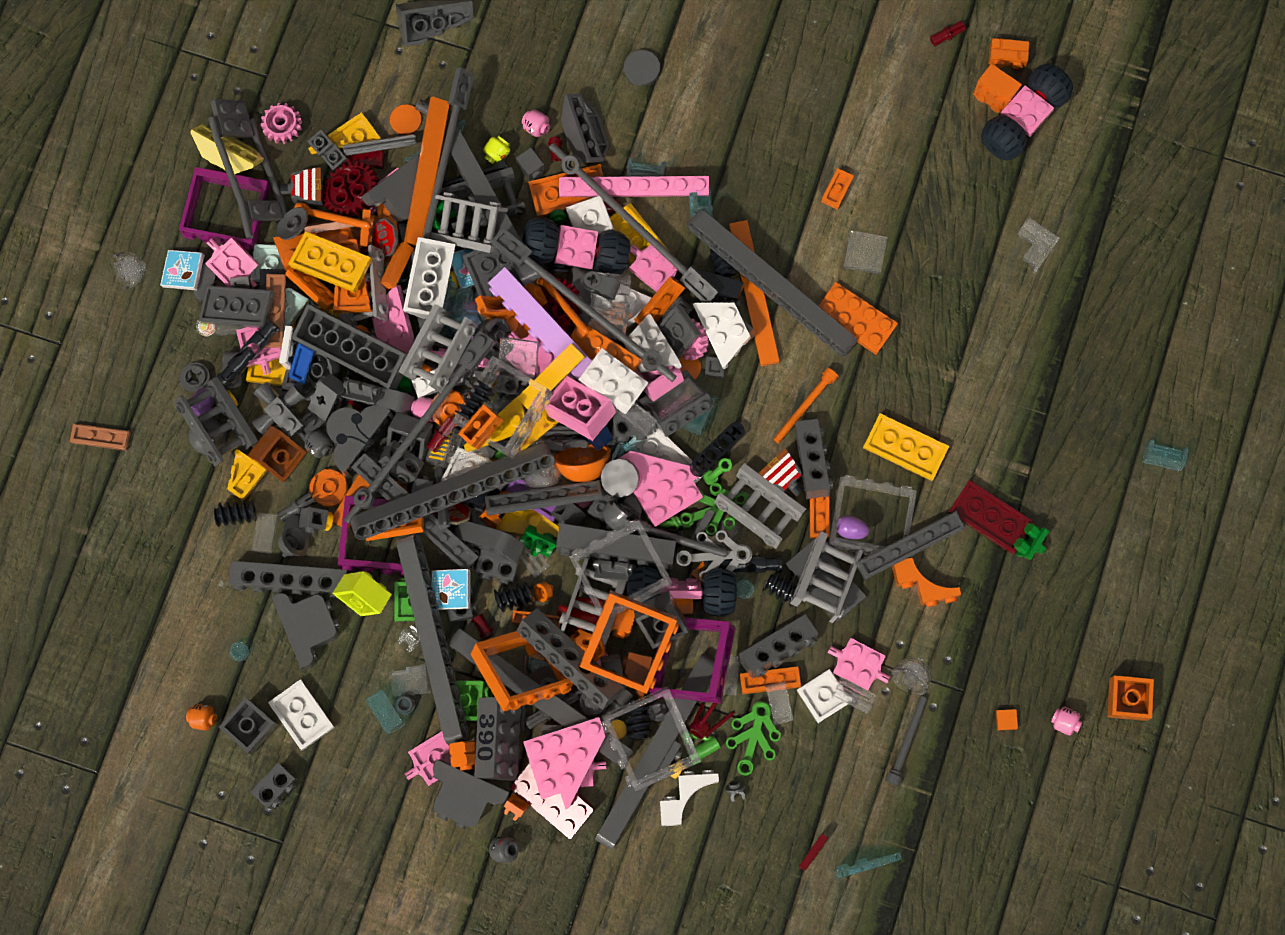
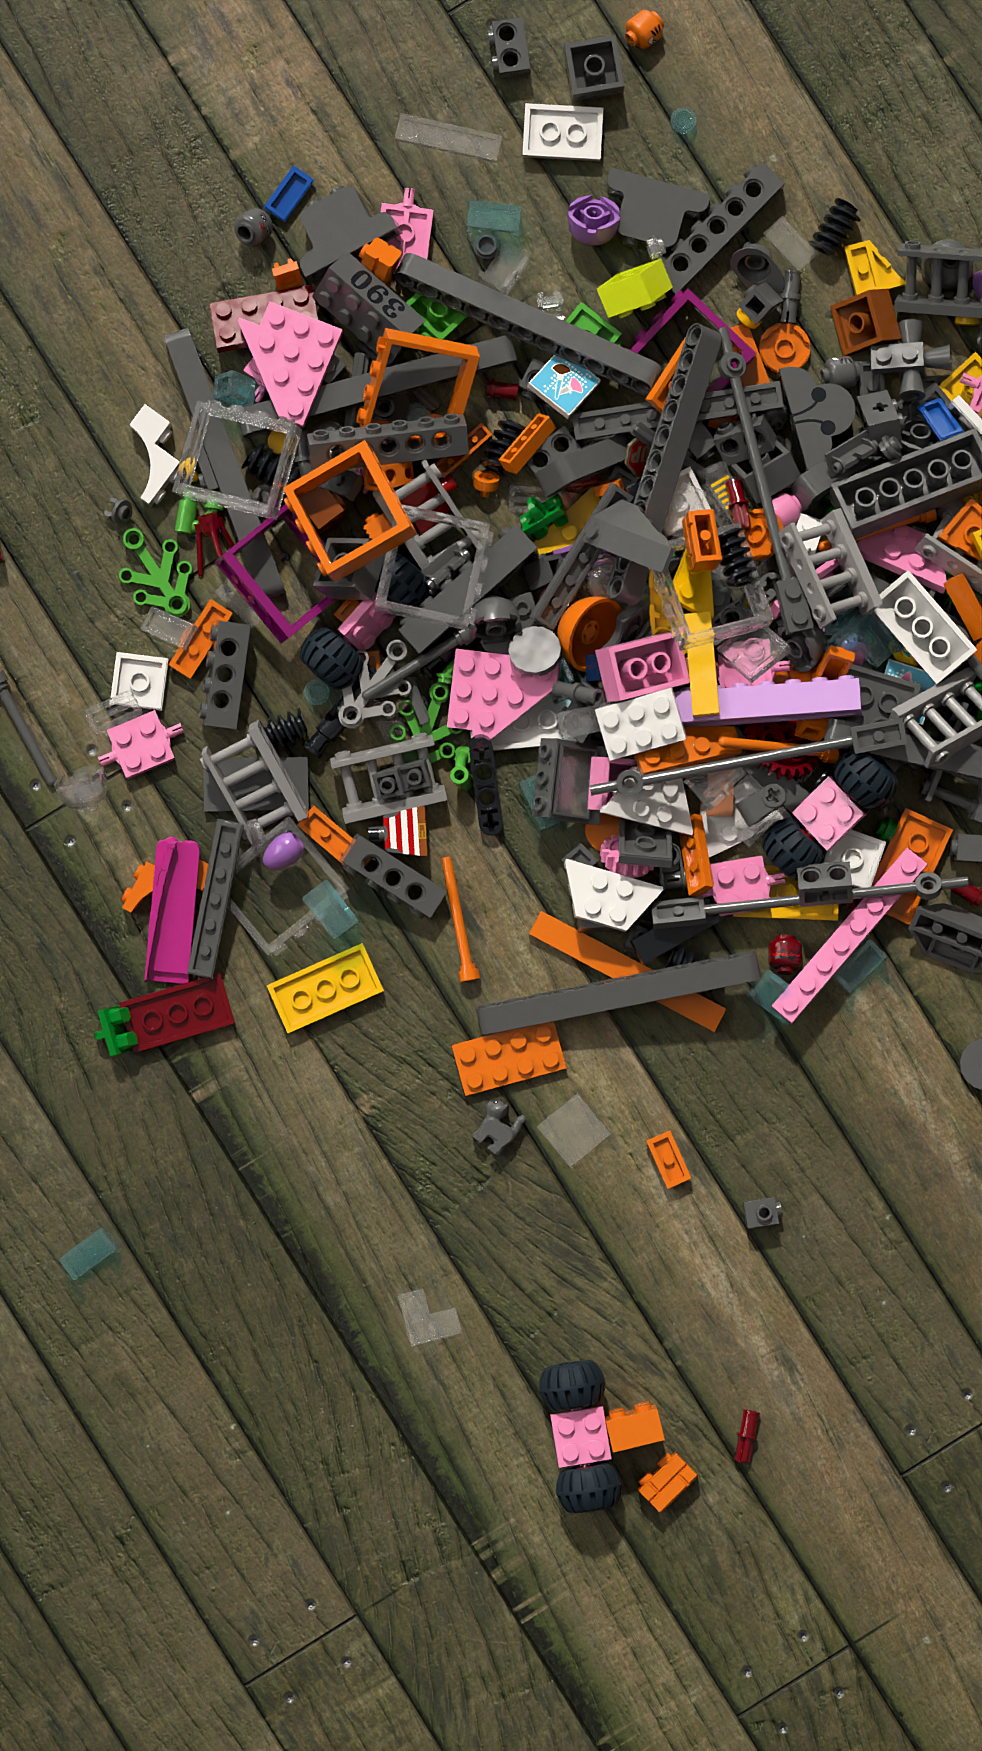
camera: 125 degrees right, 10 degrees up
none -> dark pink piece [144,837,200,984]
none -> clear light blue brick [213,370,256,411]
none -> clear tile [247,818,266,846]
none -> blue tile [263,165,315,222]
none -> clear light blue panel [302,879,360,941]
none -> dark grey slope [372,758,433,800]
none -> clear plate [395,113,502,163]
none -> dark grey animal [472,1100,527,1156]
none -> orange piece [499,413,556,474]
none -> dark grey pin [552,681,604,706]
none -> medium lavender cylinder [567,195,620,246]
none -> dark grey wedge [583,500,675,574]
none -> clear plate [645,235,666,260]
none -> clear tile [701,460,728,481]
none -> dark grey brick [742,1197,783,1228]
none -> dark red head [768,935,802,975]
none -> dark grey brick [797,861,853,907]
none -> dark grey plate [878,435,903,460]

